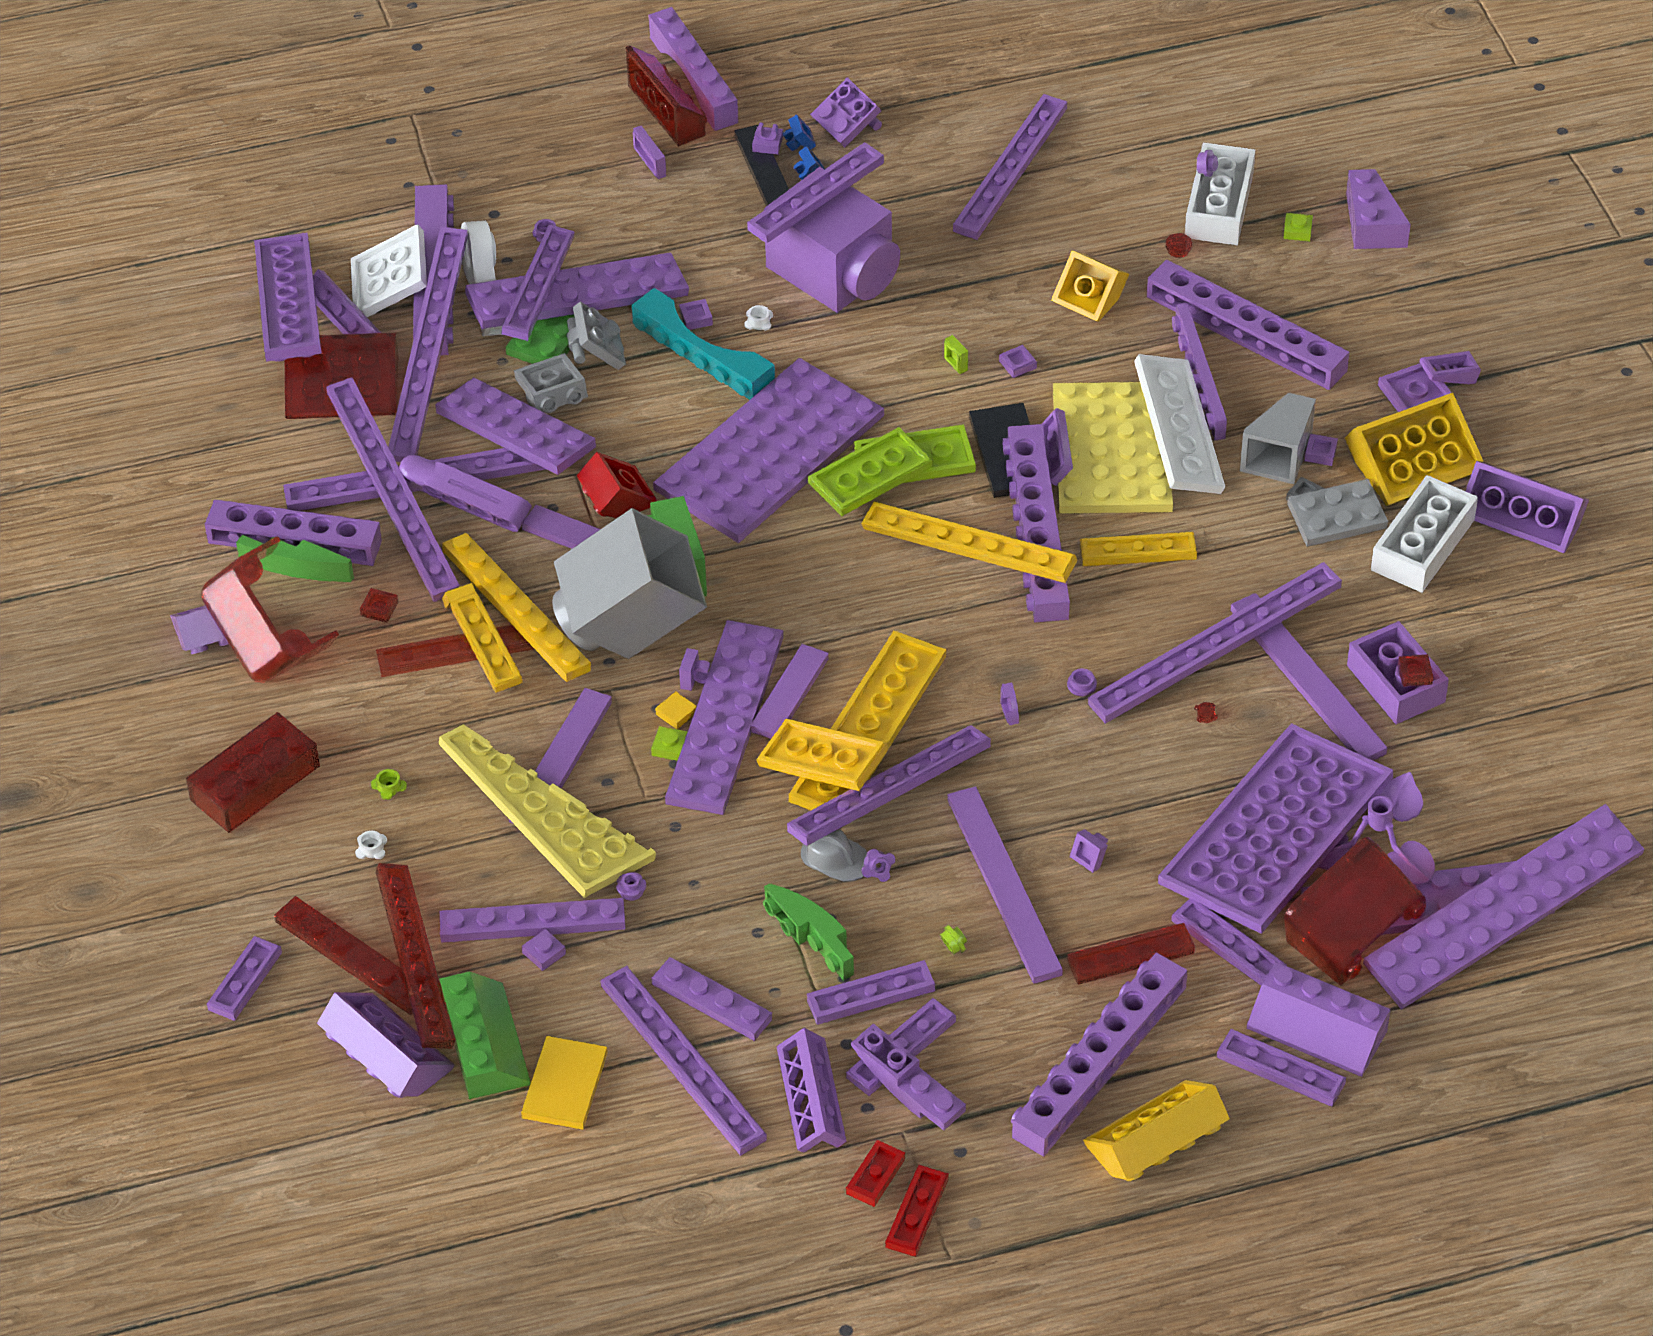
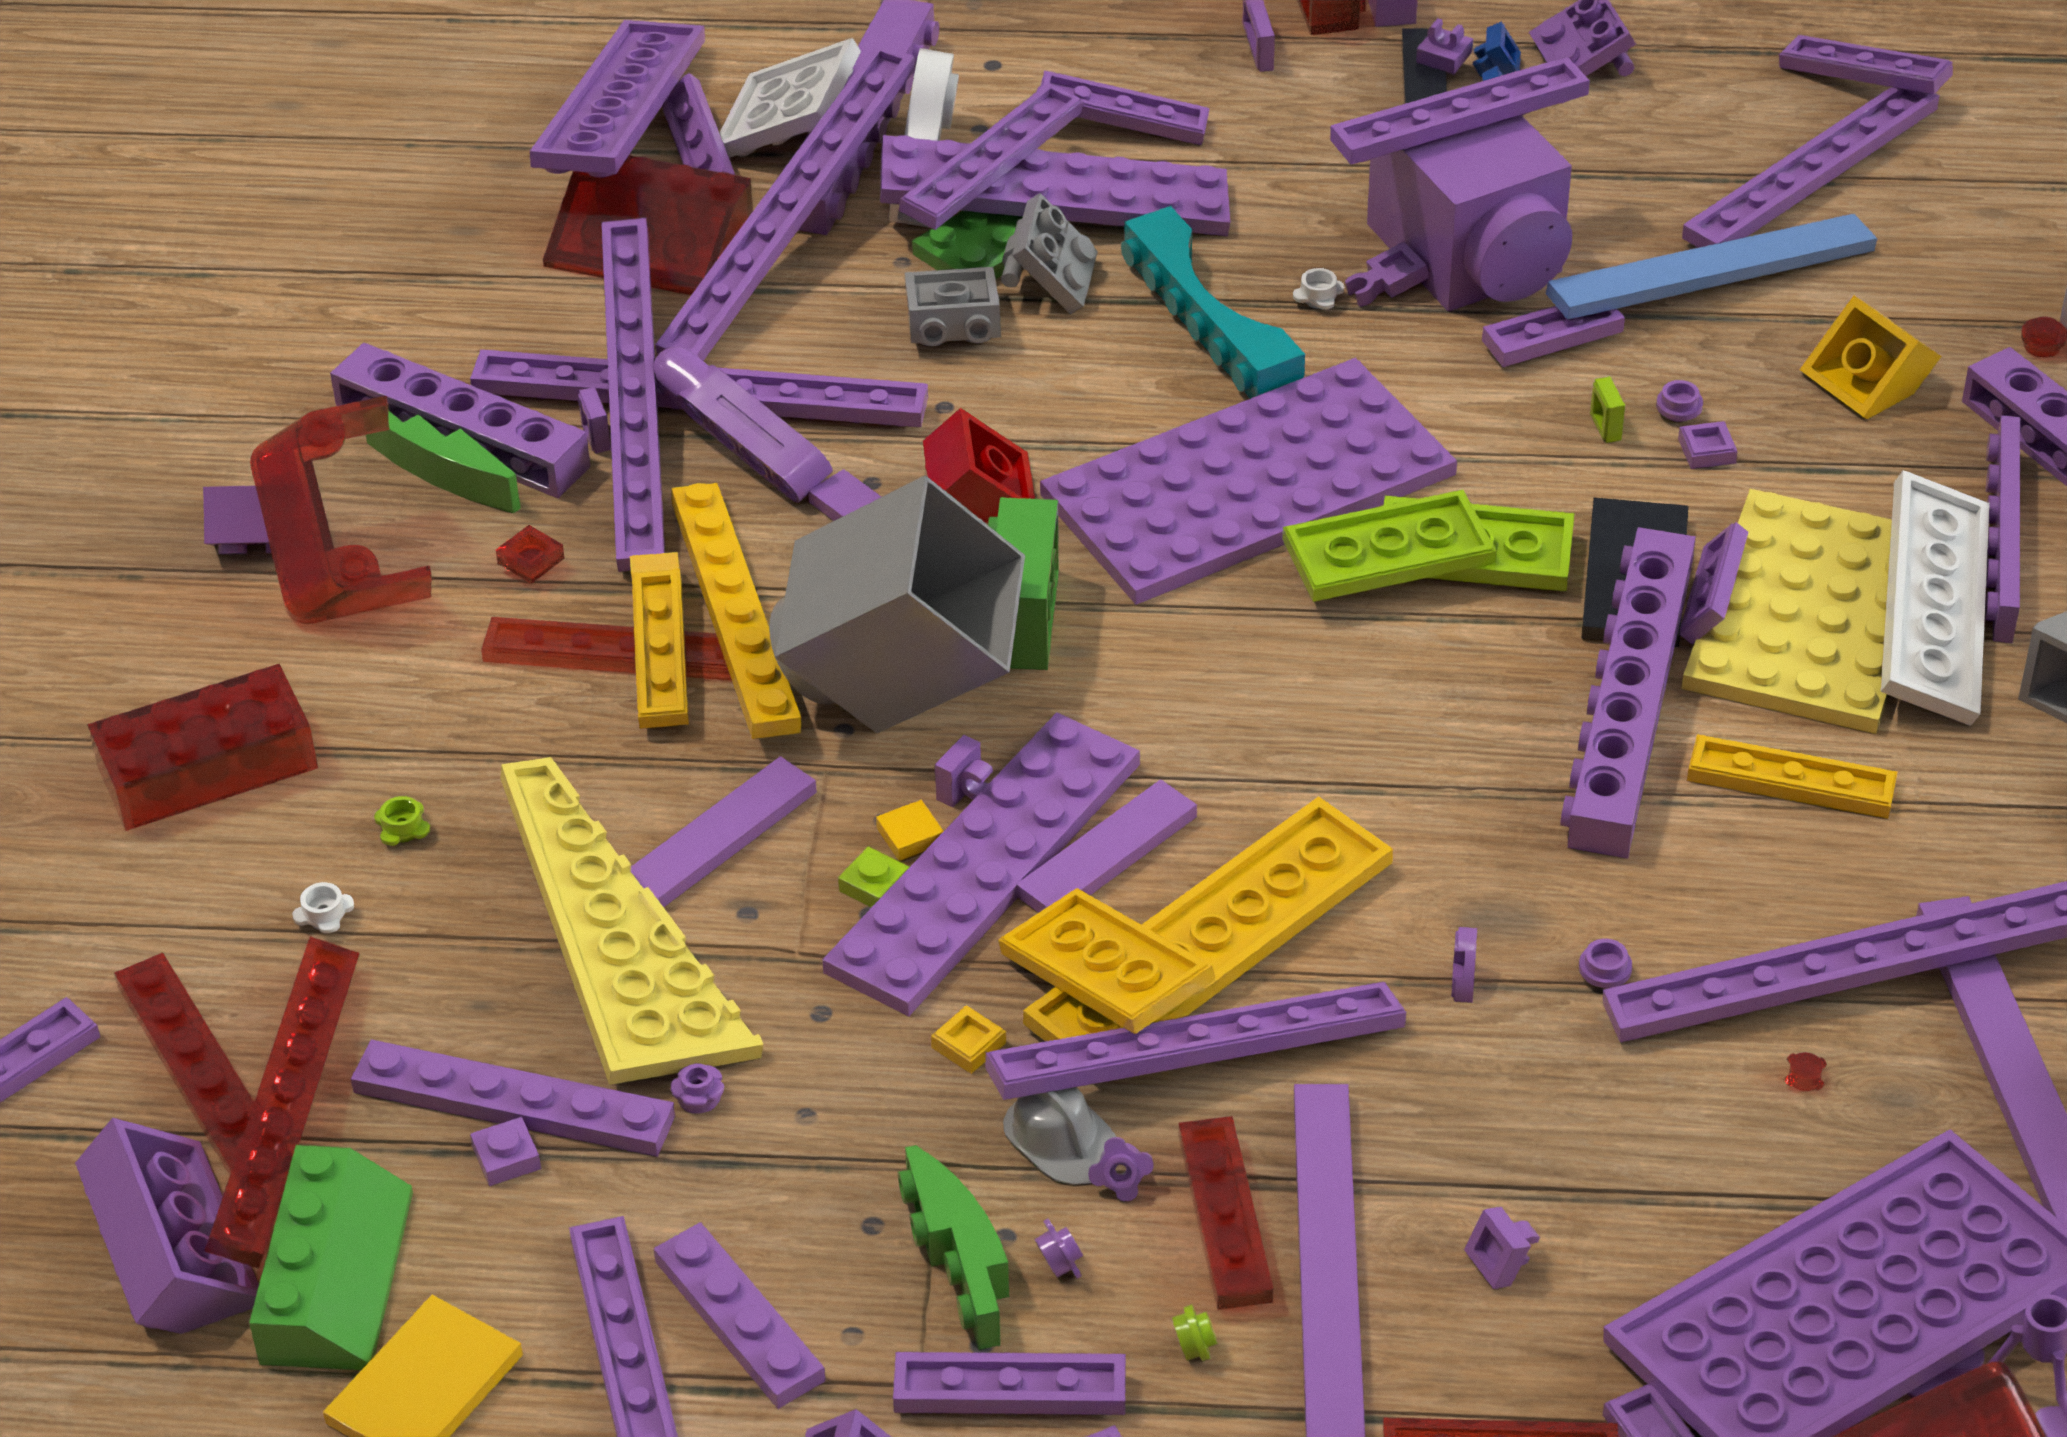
camera: 20 degrees right, 5 degrees down
medium lavender plate [435,377,596,475] -> none
medium lavender plate [679,299,713,330] -> none
yellow tile [861,502,1078,583] -> none
none -> medium lavender tile [578,387,611,454]
none -> yellow tile [931,1005,1007,1074]
none -> medium lavender plate [1034,1218,1083,1279]
none -> medium lavender tile [1040,71,1210,145]
none -> clear red plate [1178,1116,1273,1310]
none -> medium lavender plate [1345,241,1429,307]
none -> medium lavender plate [1482,306,1625,367]
none -> medium blue tile [1546,214,1877,320]
none -> medium lavender plate [1656,380,1703,422]
none -> medium lavender tile [1779,35,1953,94]

